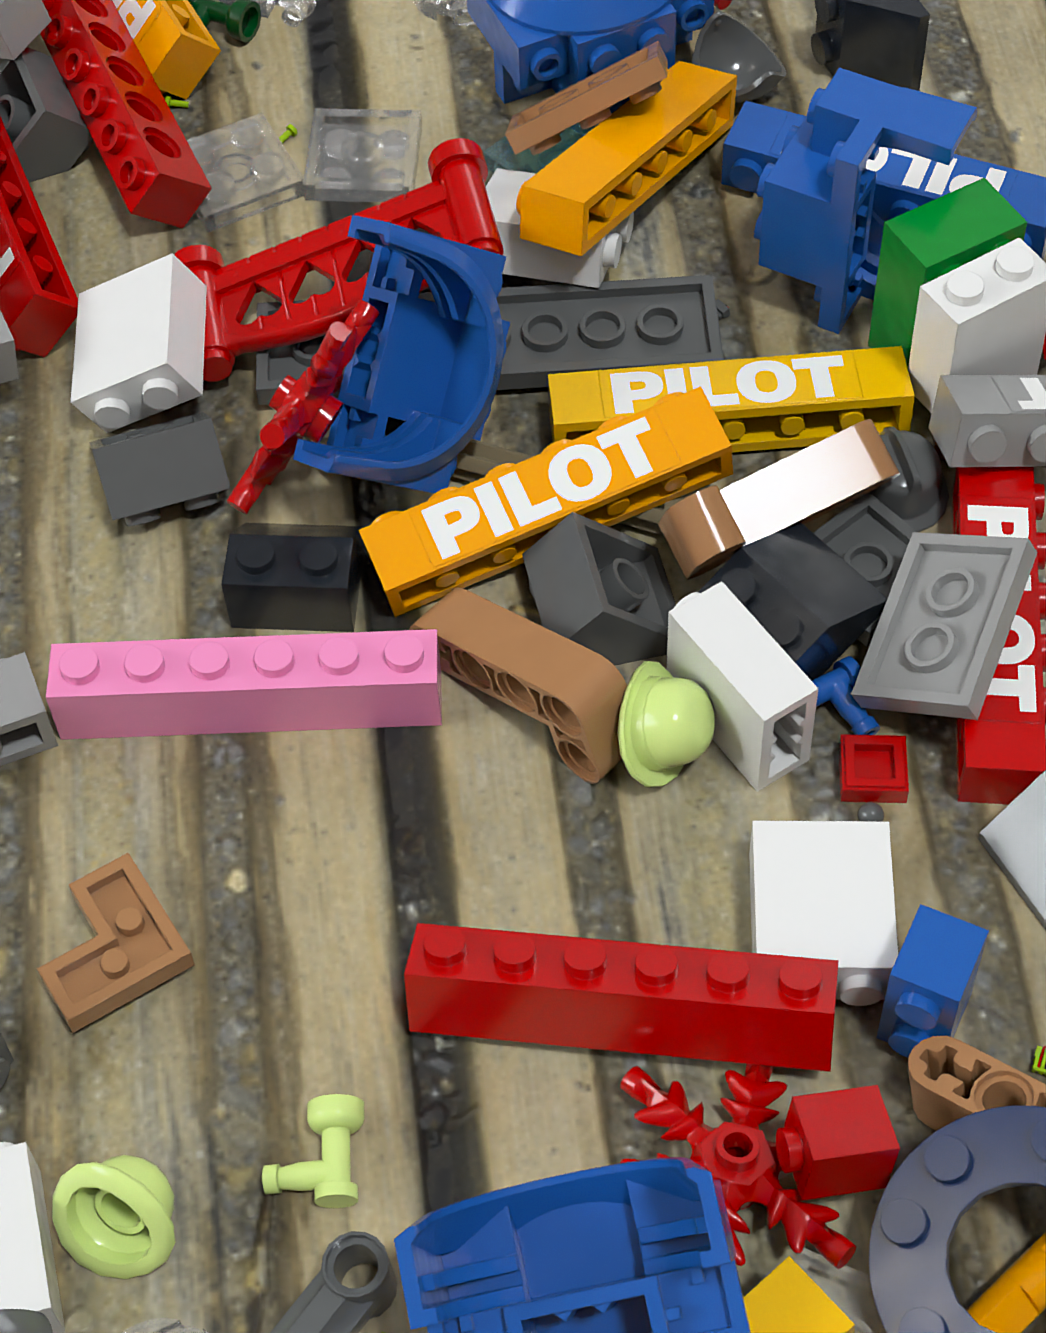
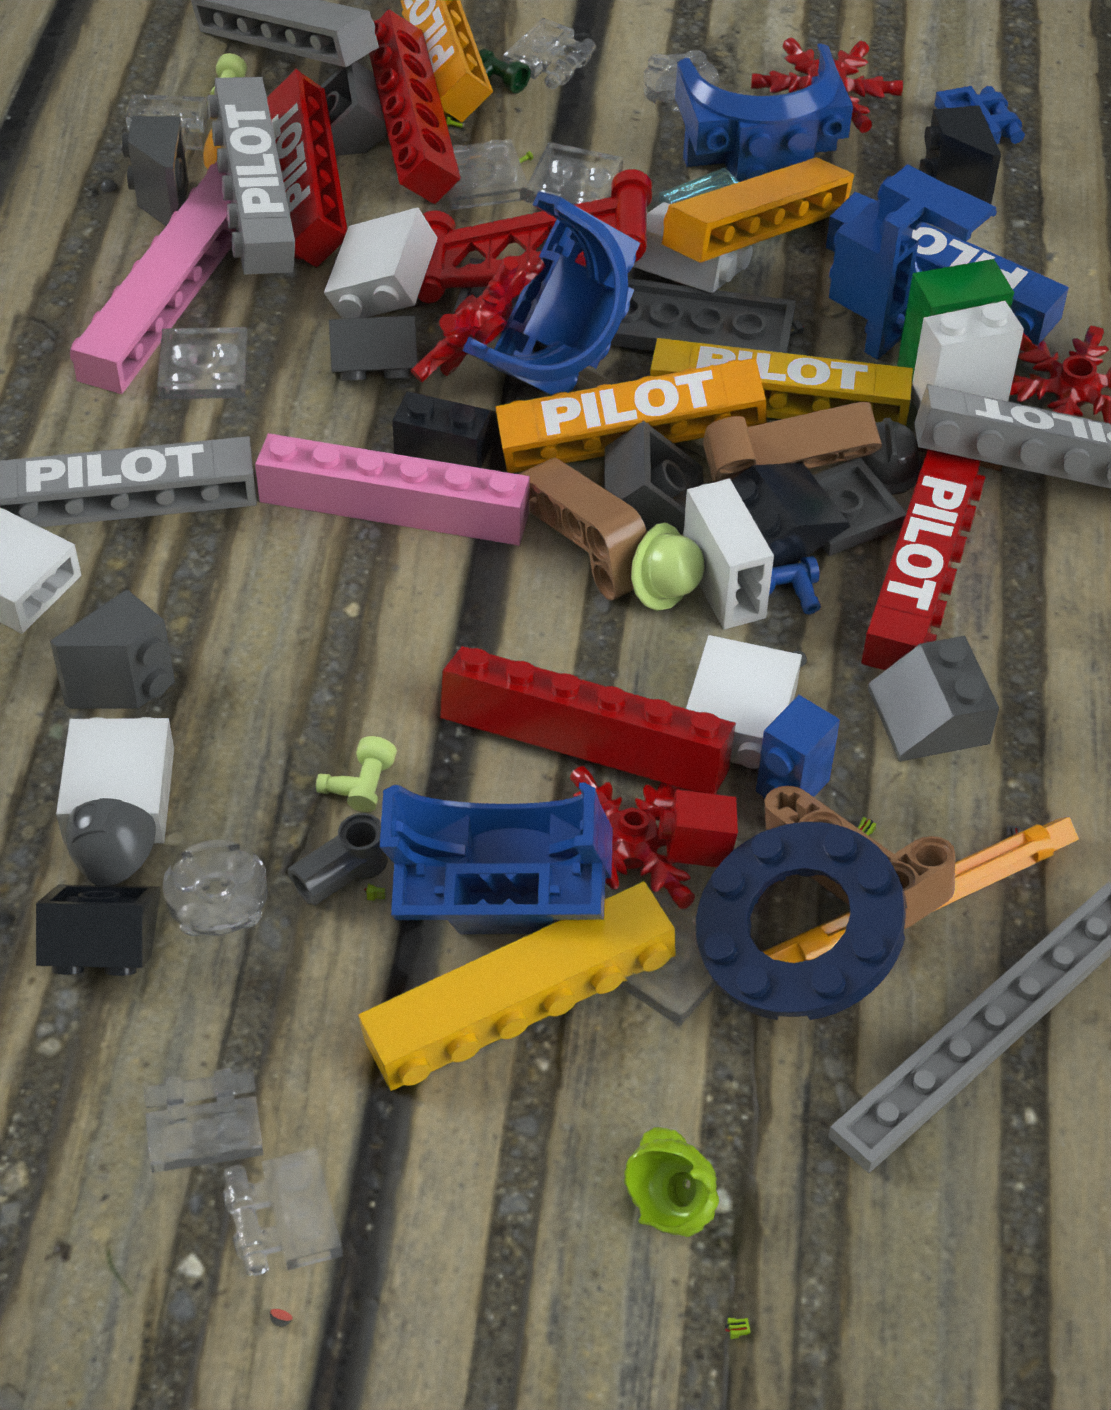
camera: 10 degrees right, 5 degrees down
medium nougat plate [37,853,195,1033] -> none
yellowish green hat [52,1155,176,1279] -> none
medium nougat plate [505,41,668,155] -> none
dark grey helmet [692,11,786,103] -> none
red tile [839,734,909,803] -> none
light grey plate [851,532,1037,720] -> none

